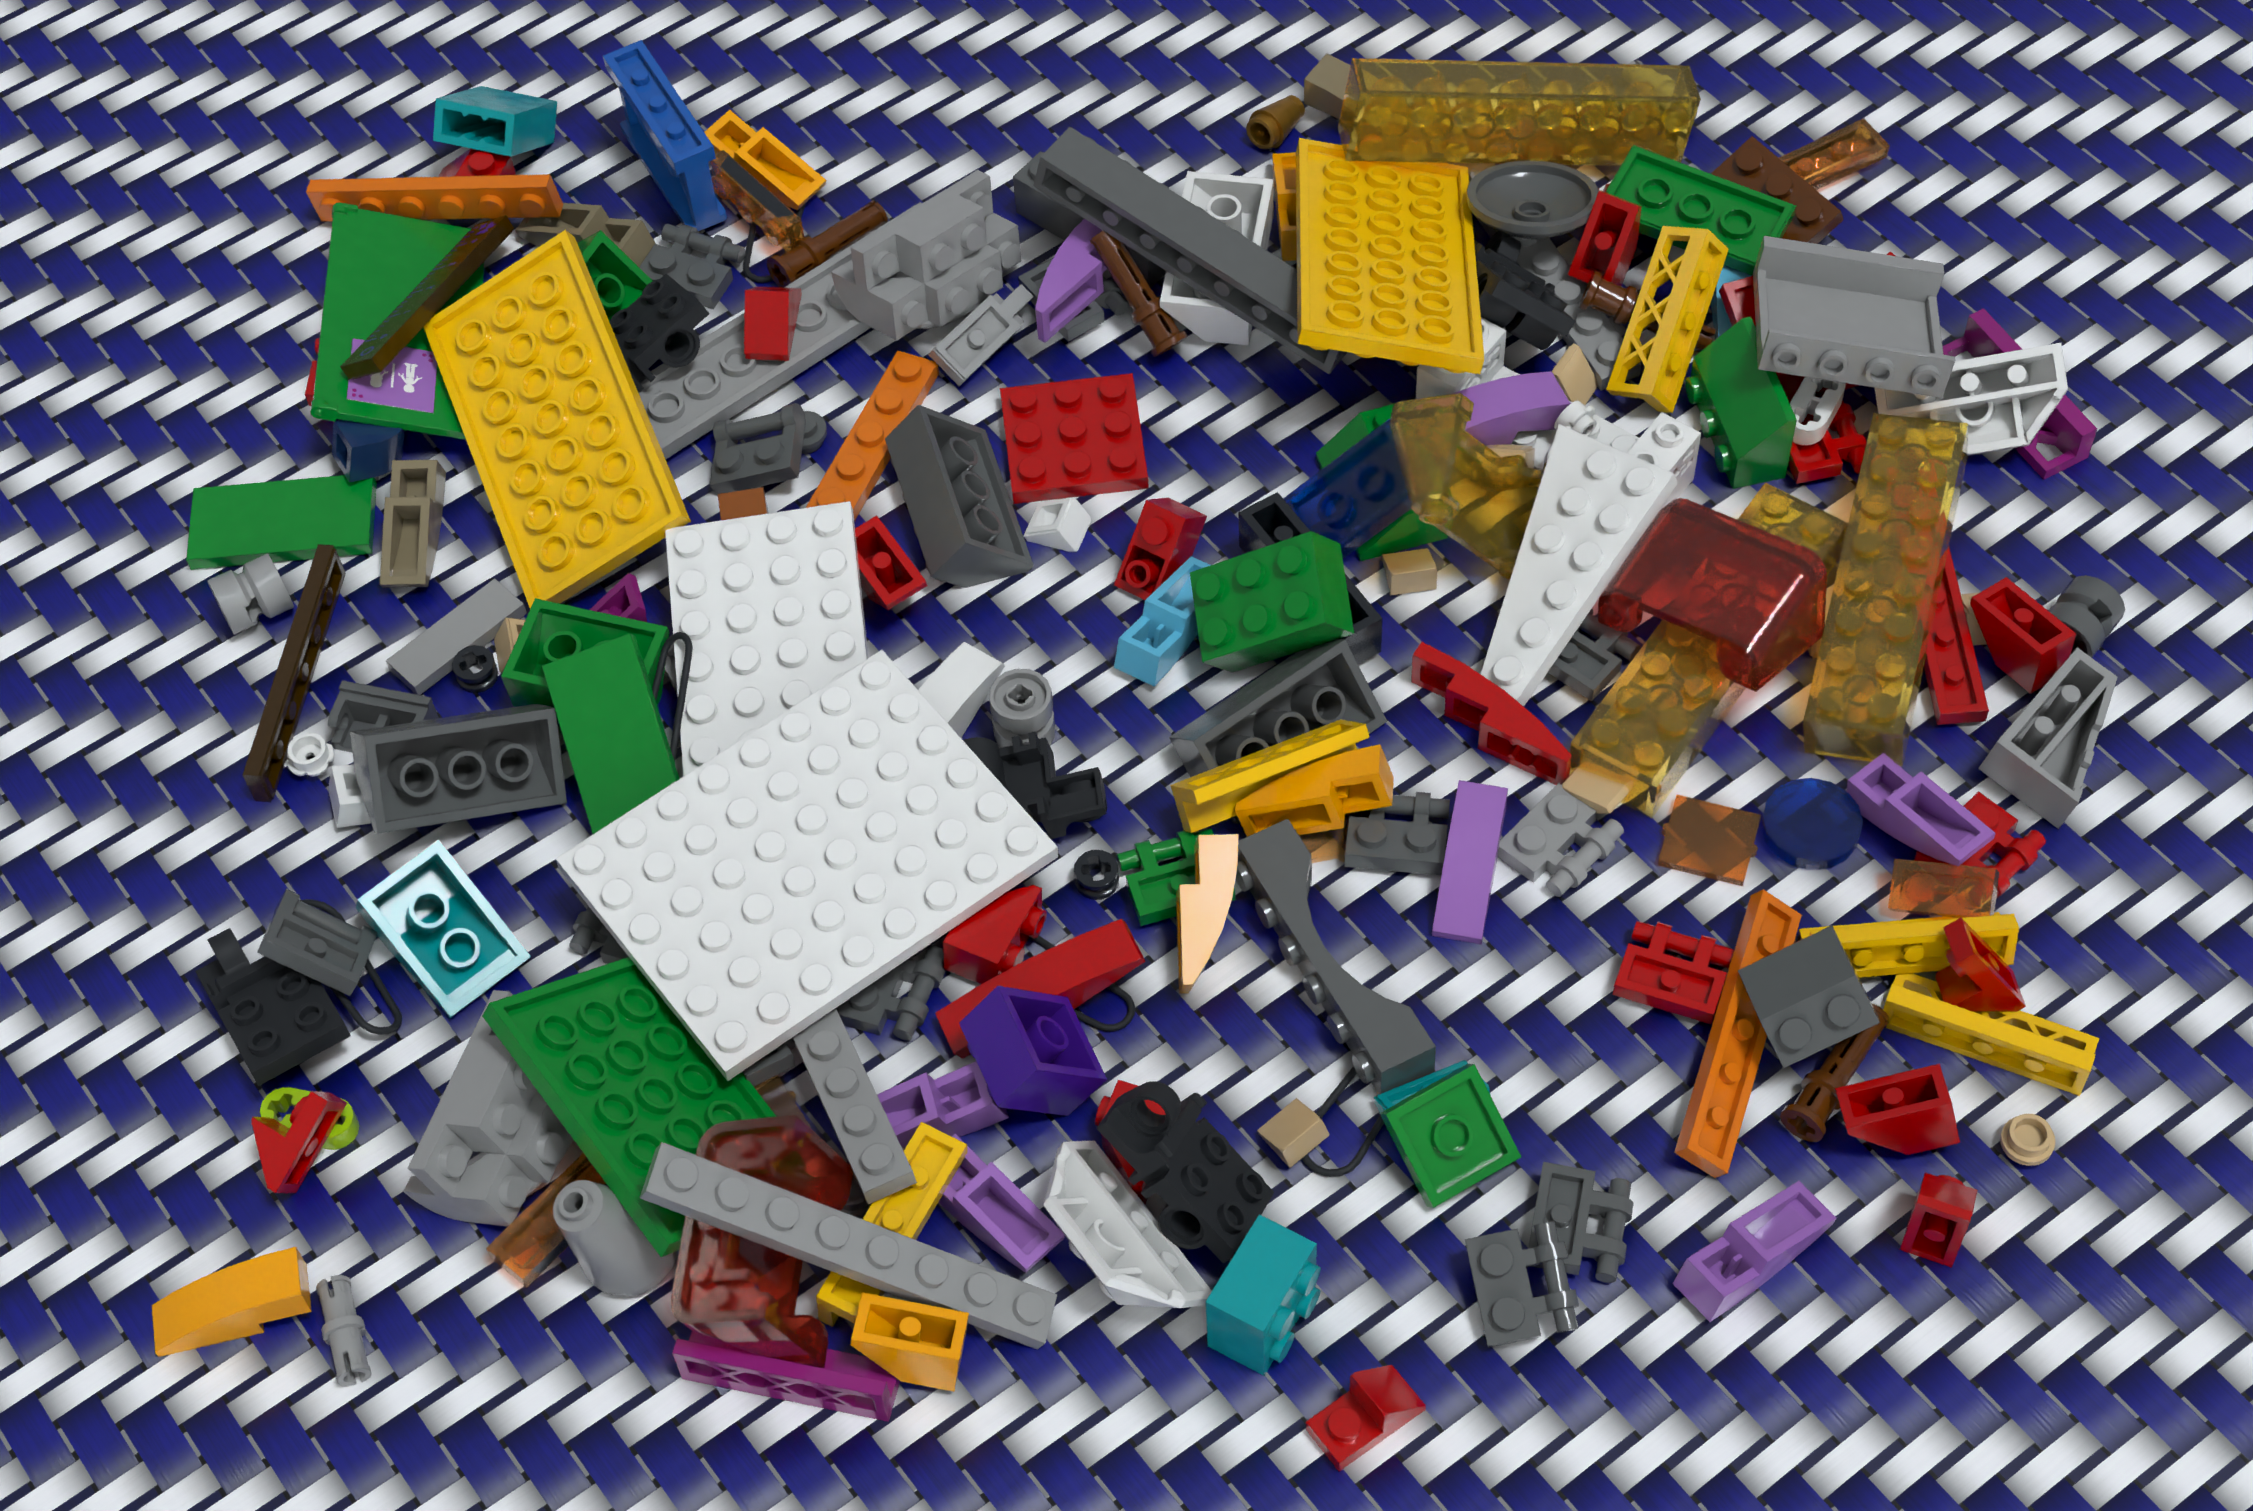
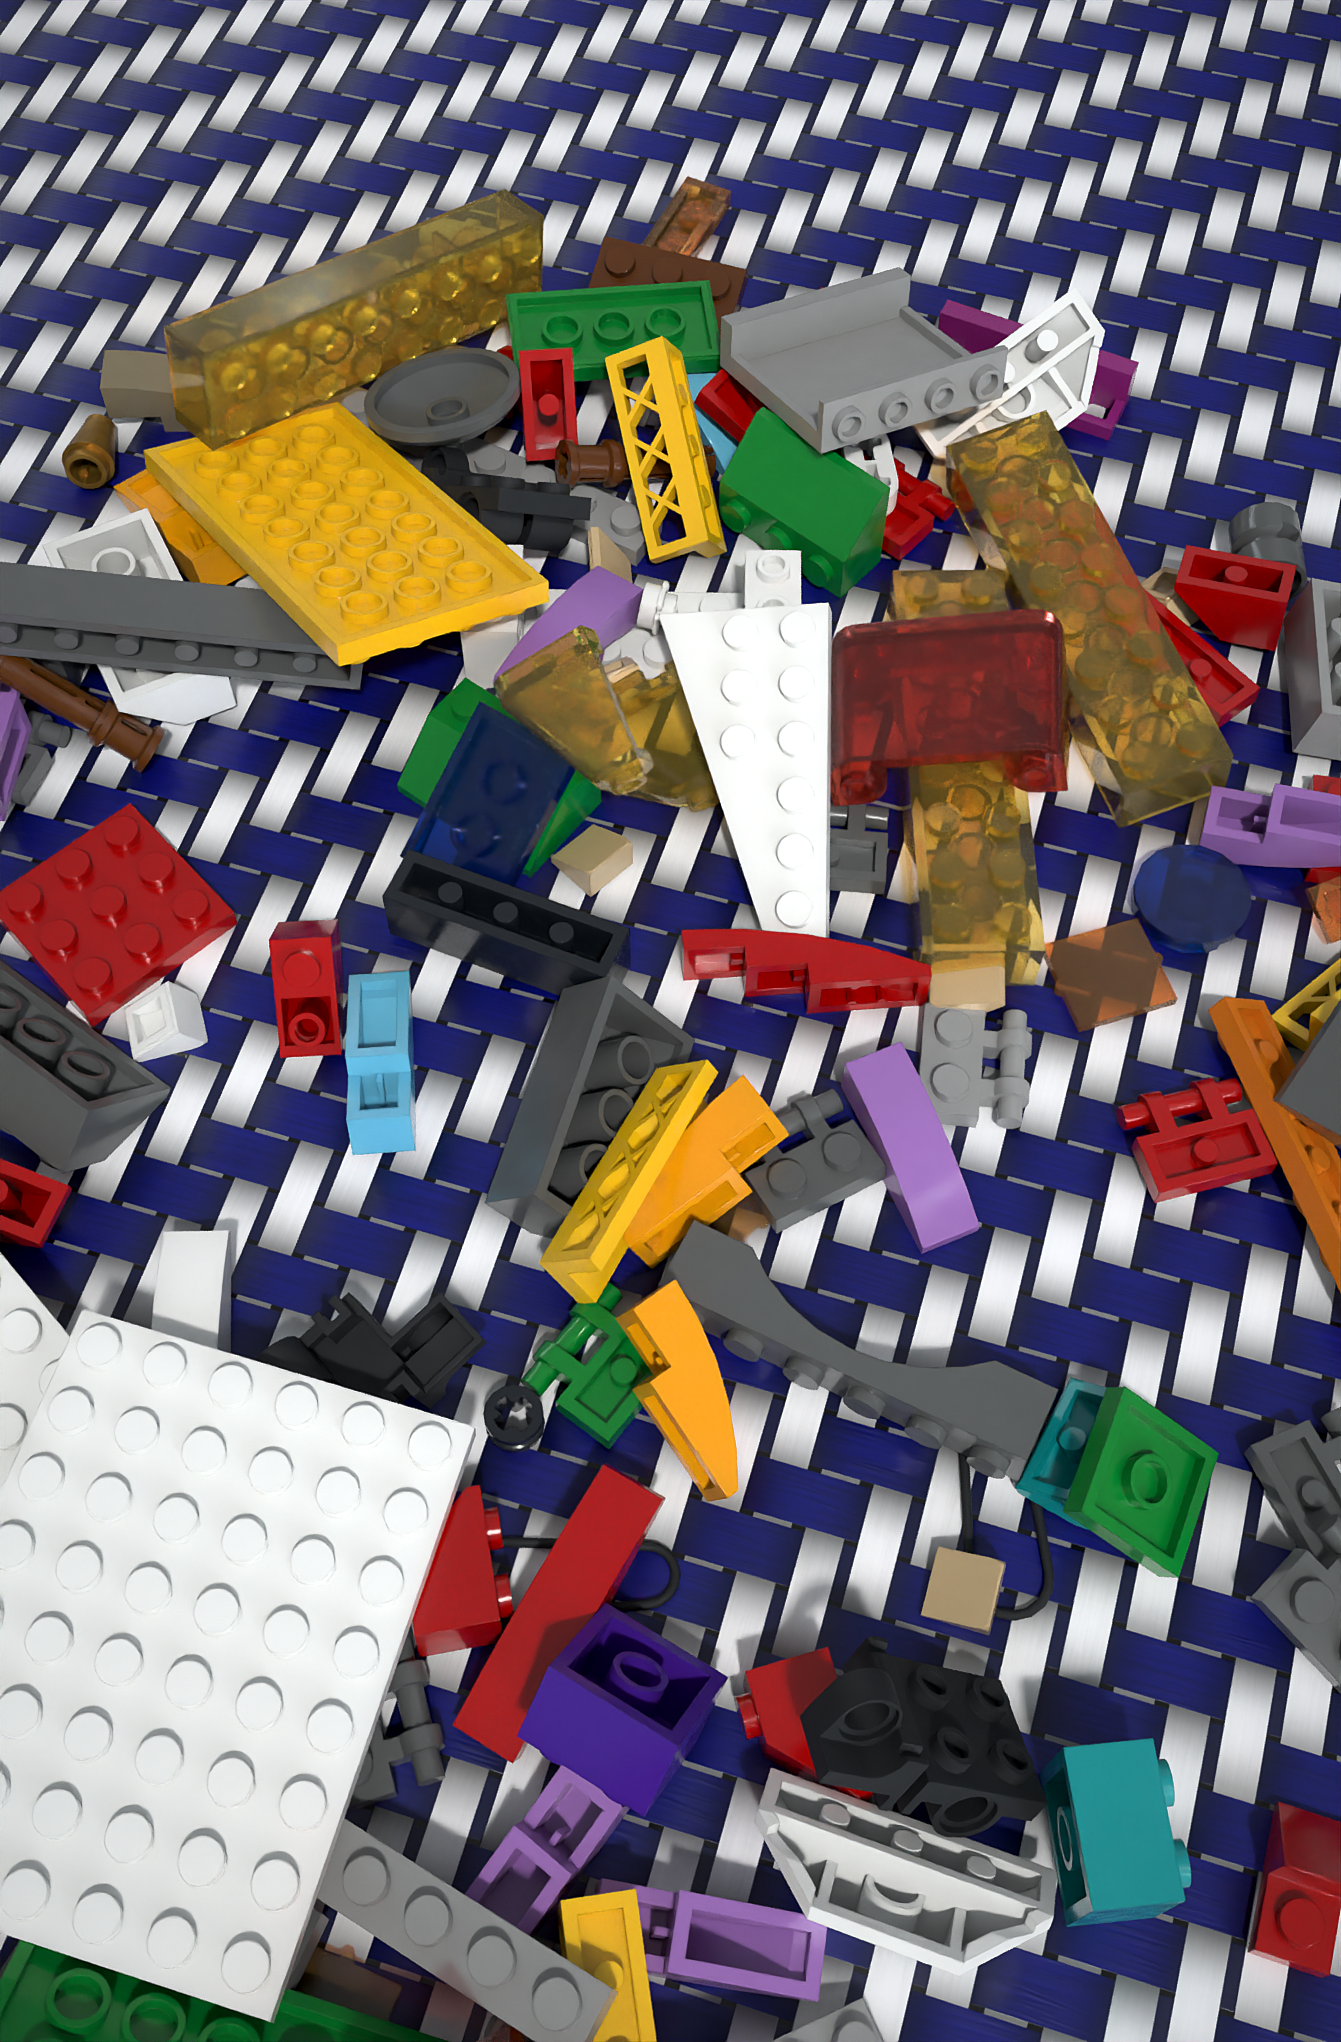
camera: 40 degrees left, 5 degrees up
light grey wheel [989,669,1055,748] -> none
green brick [1190,531,1354,673] -> none

